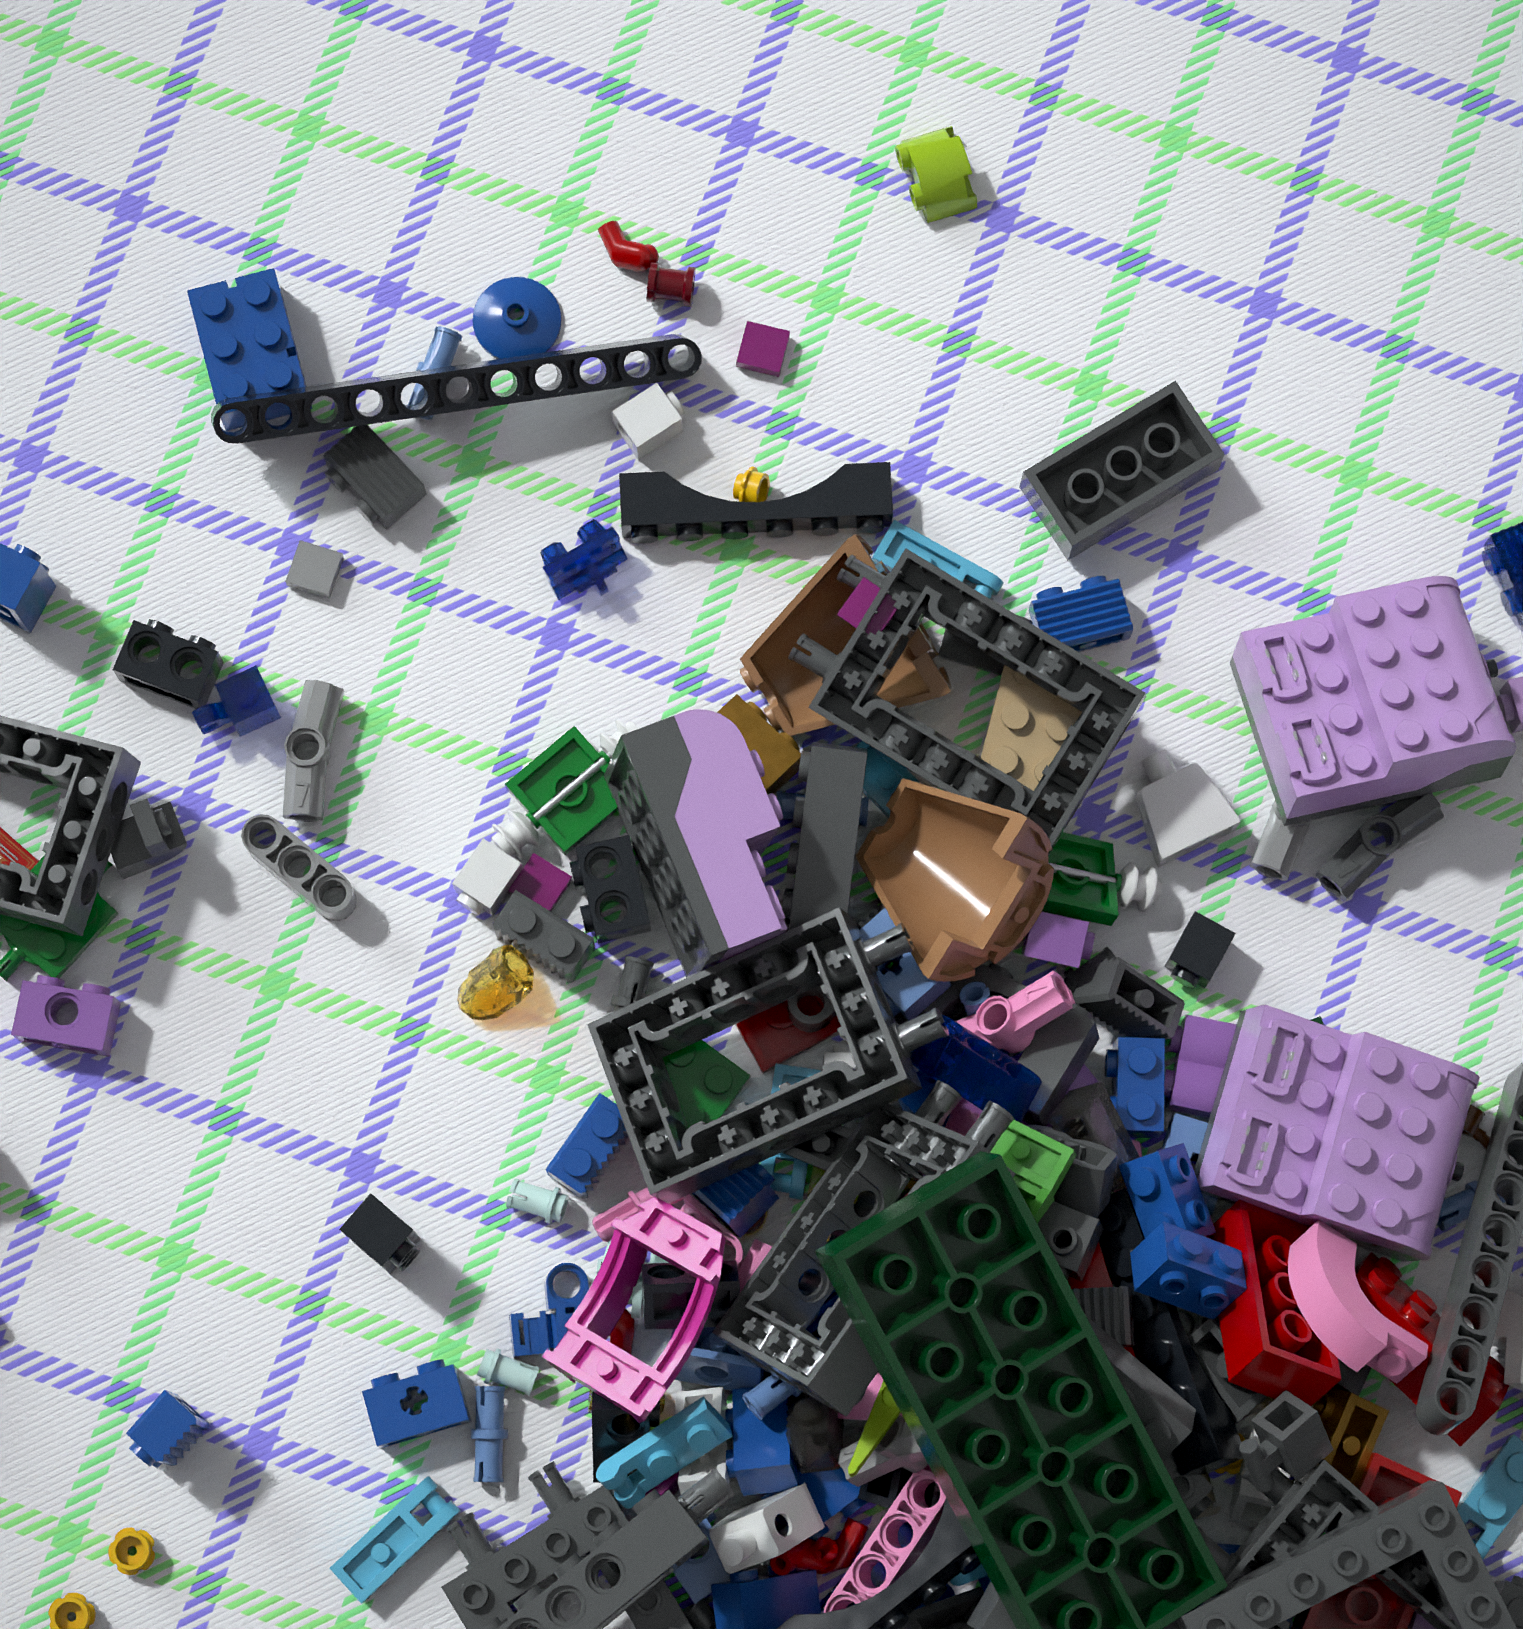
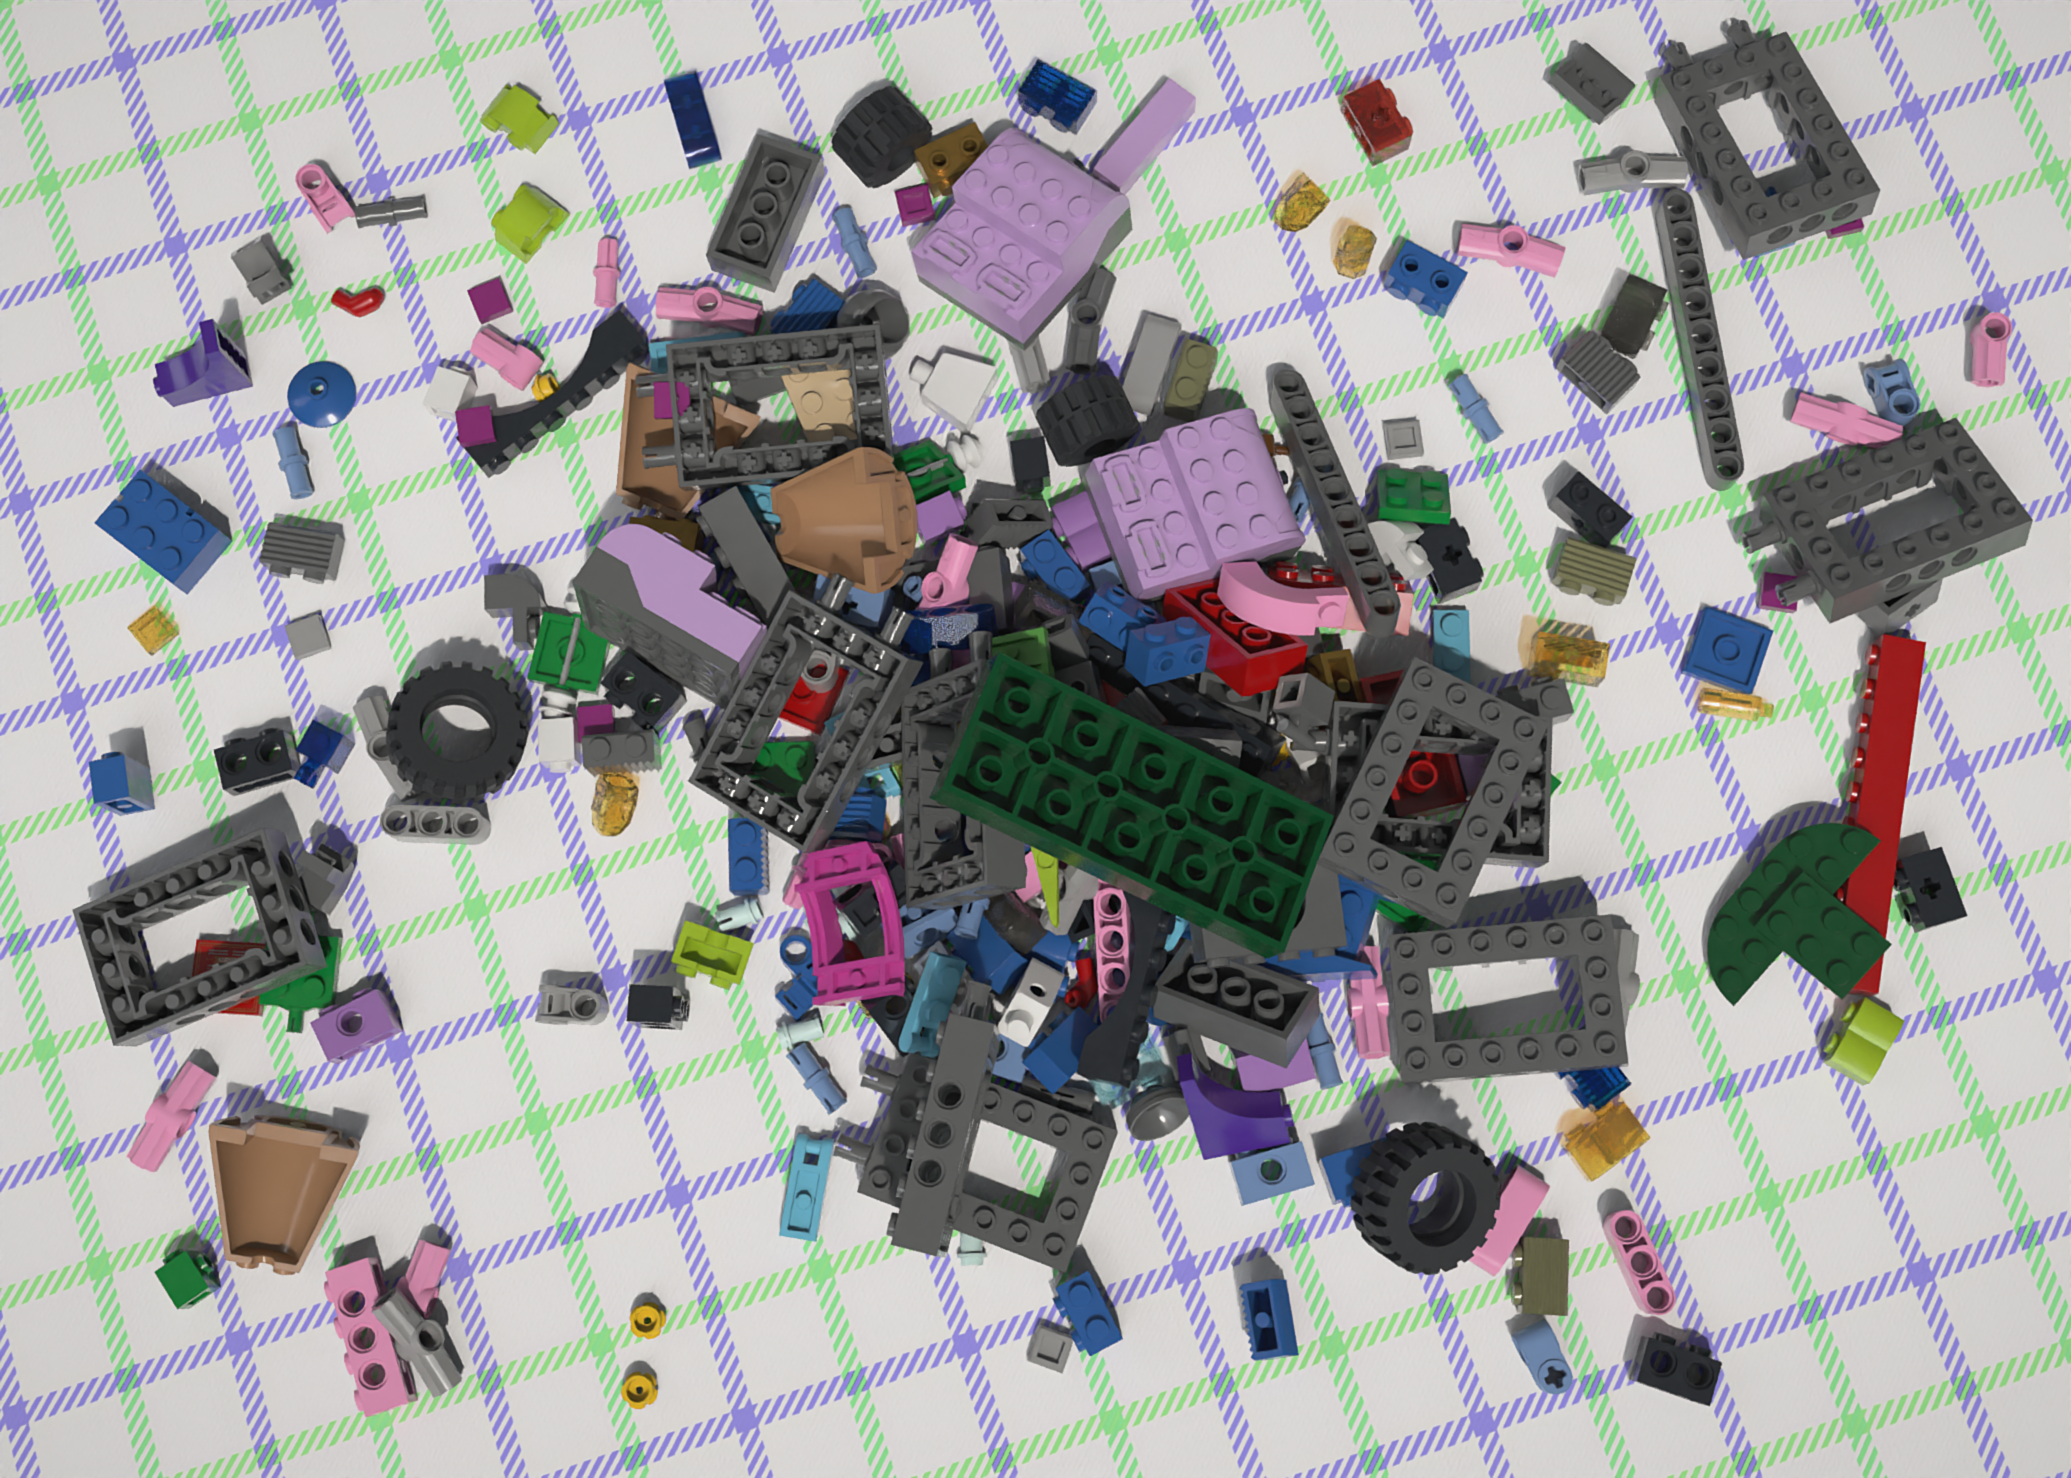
camera: 30 degrees left, 0 degrees up
blue brick [126,1390,209,1469] -> none
black beam [211,334,702,444] -> none
blue brick [362,1359,472,1448] -> none
clear blue hips [540,519,628,600] -> none
dark red bush [646,262,696,307] -> none
red arm [770,1537,838,1575] -> none
none -> clear yellow tile [127,605,180,656]
none -> dark purple arch [153,319,253,407]
none -> dark grey brick [231,236,292,305]
none -> bright pink piece [295,164,355,234]
none -> dark grey pin [354,196,427,229]
none -> black tyre [386,661,528,805]
none -> magenta tile [455,405,497,448]
none -> bright pink piece [470,328,544,391]
none -> dark grey brick [484,574,548,651]
none -> lime cylinder [491,184,570,264]
none -> light grey piece [535,985,609,1025]
none -> bright pink axle [593,238,621,308]
none -> bright pink piece [655,287,763,336]
none -> clear blue beam [663,70,722,169]
none -> lime cylinder [671,920,754,990]
none -> black wheel [831,86,933,189]
none -> medium blue pin [832,207,877,278]
none -> dark grey piece [836,289,910,361]
none -> magenta tile [895,184,936,227]
none -> pearl gold brick [914,122,988,198]
none -> black wheel [1036,375,1140,467]
none -> light grey beam [1122,314,1182,417]
none -> olive brick [1163,339,1218,423]

